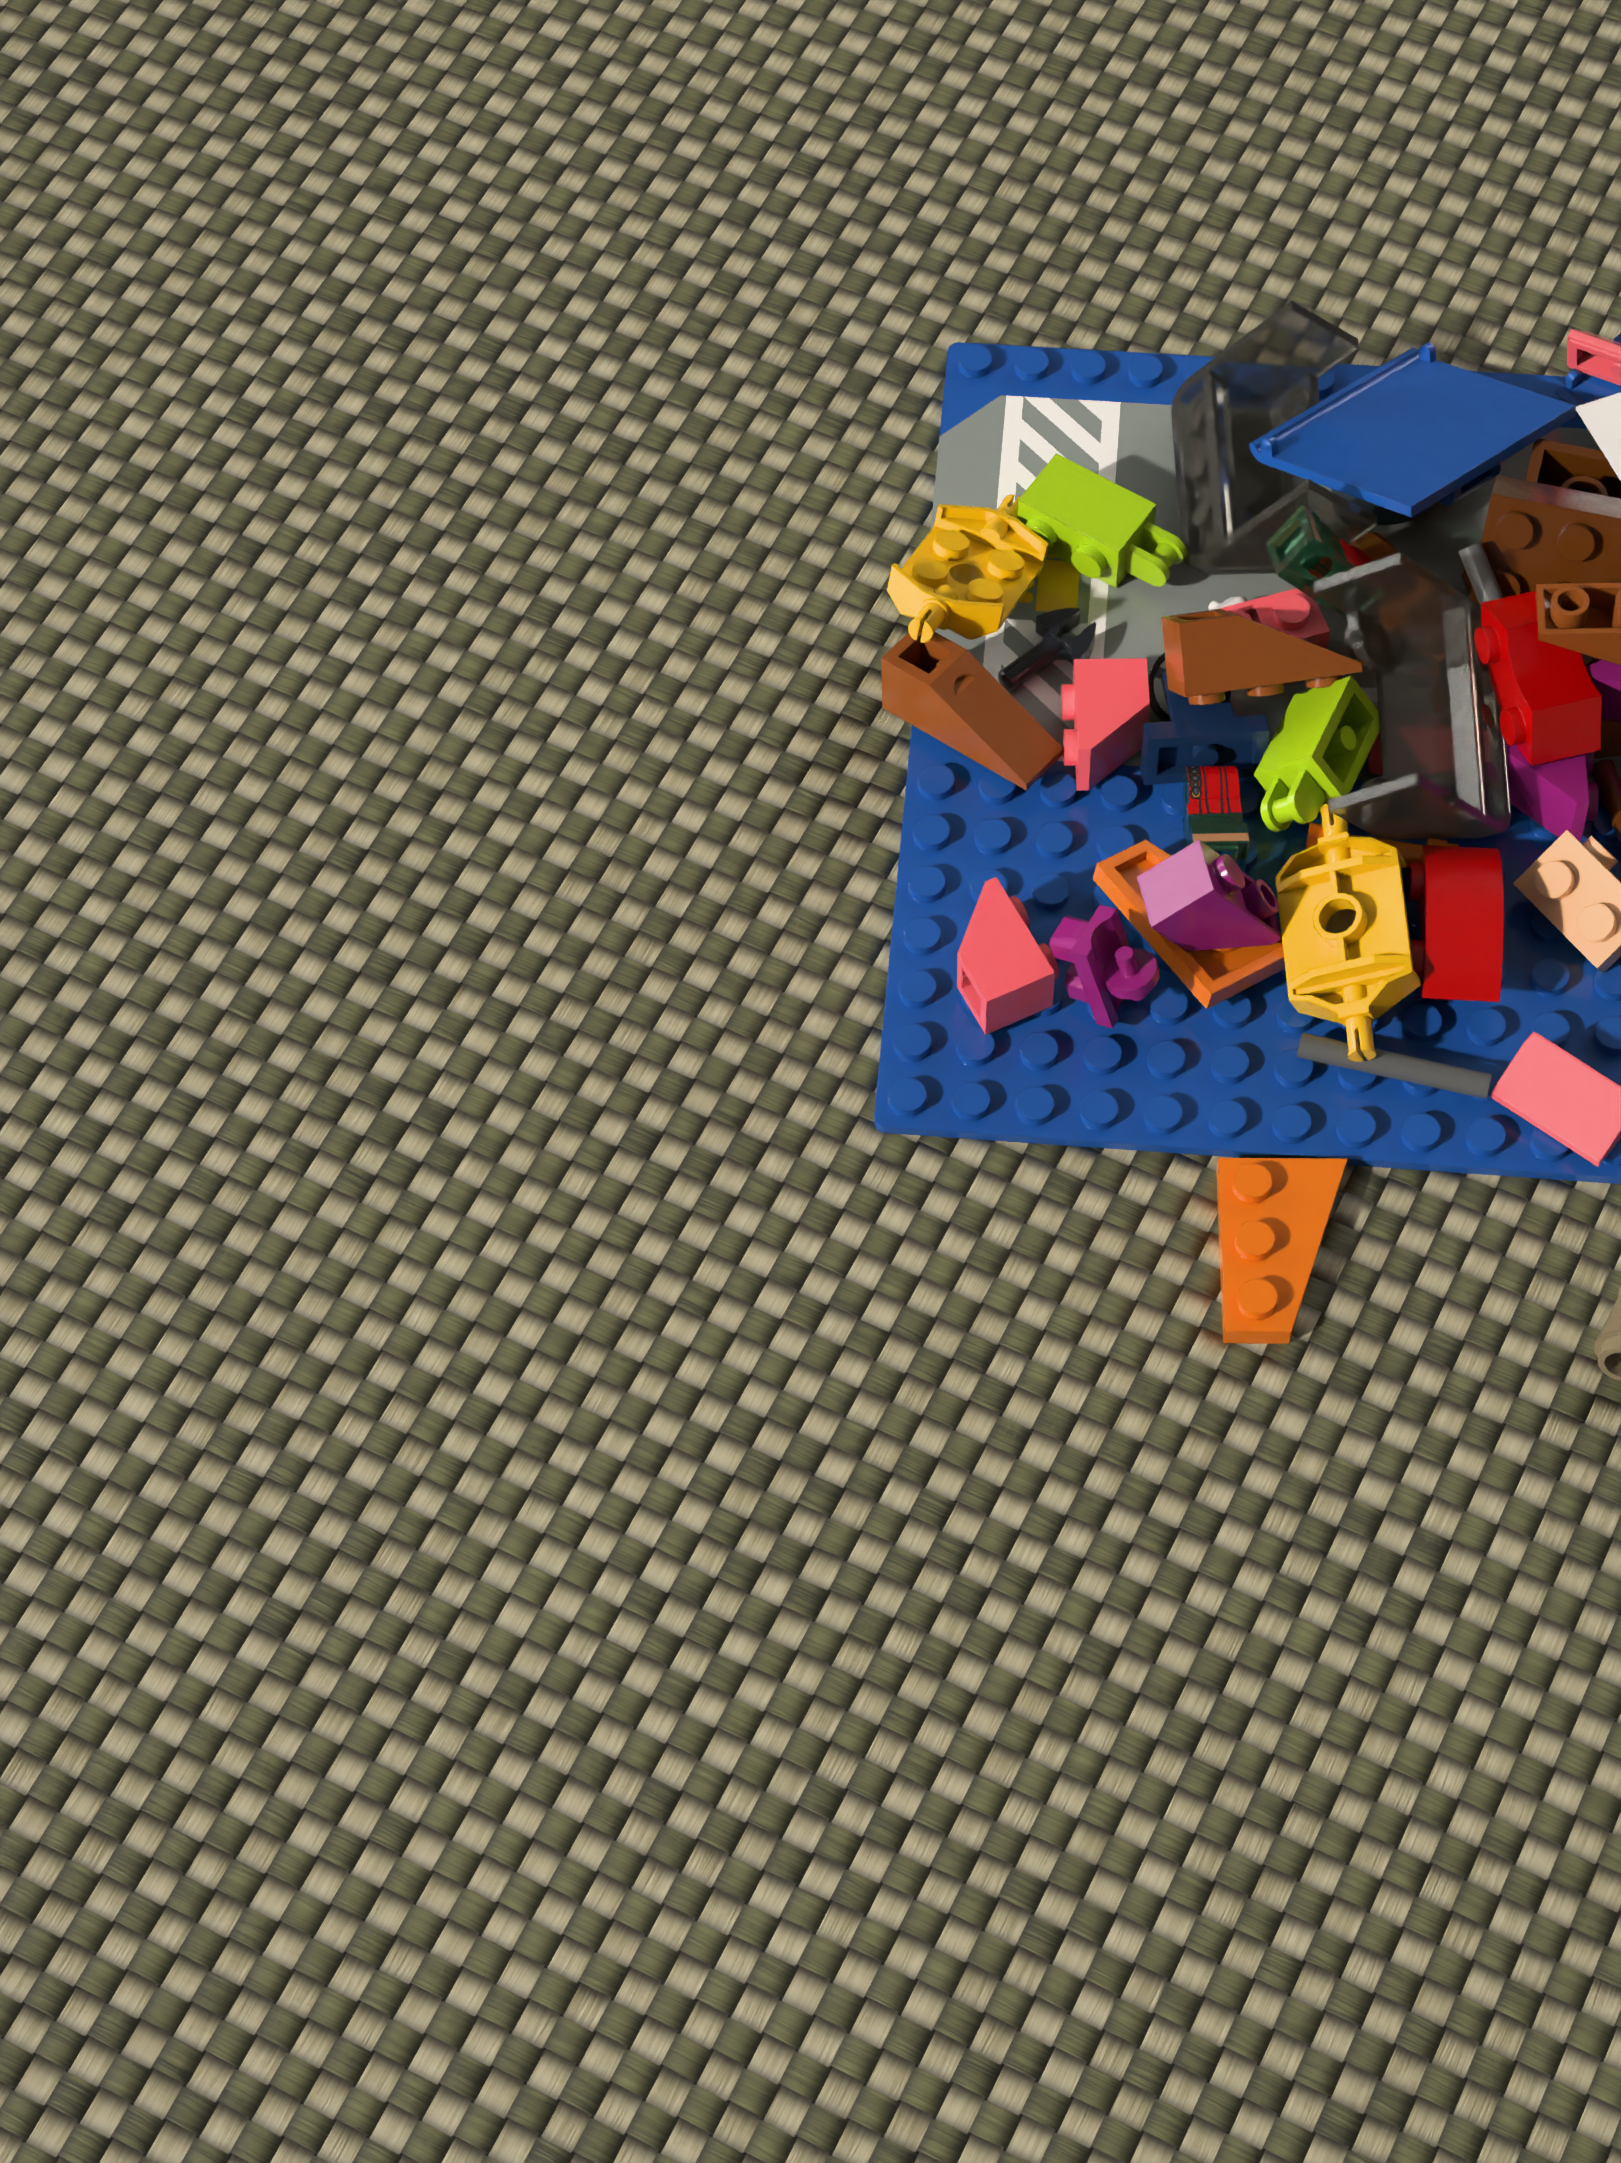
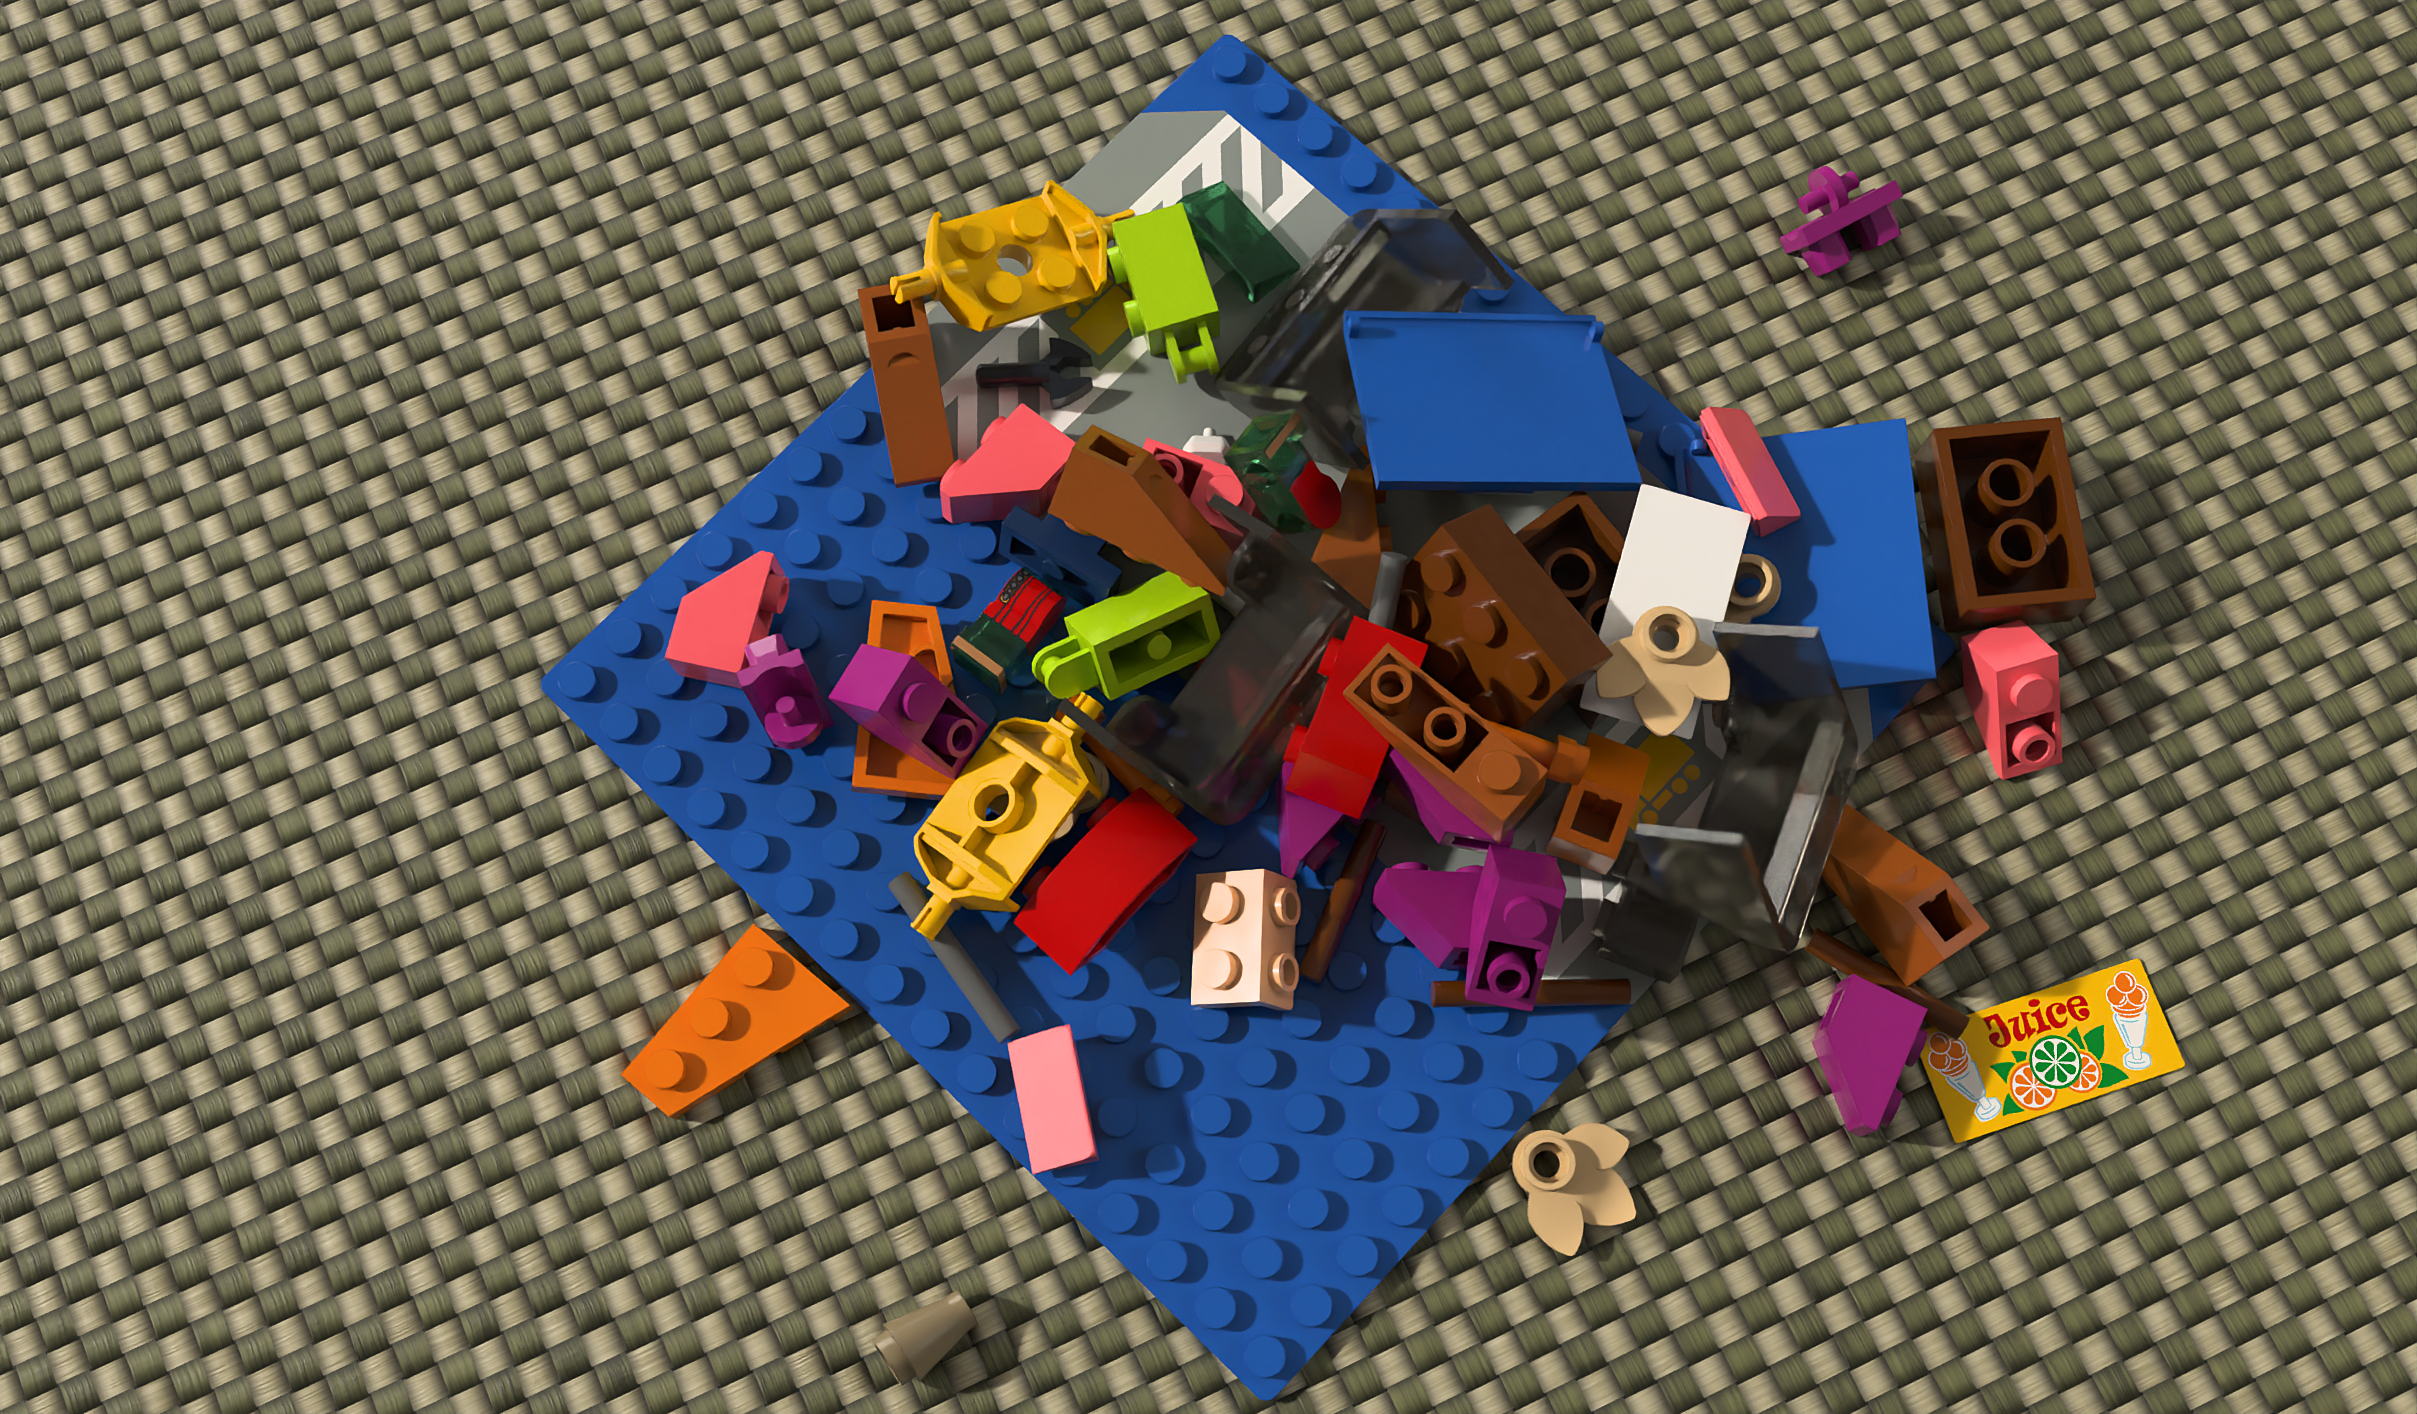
camera: 40 degrees right, 15 degrees up
none -> clear green slope [1176,181,1300,304]
none -> magenta hips [1779,166,1903,277]

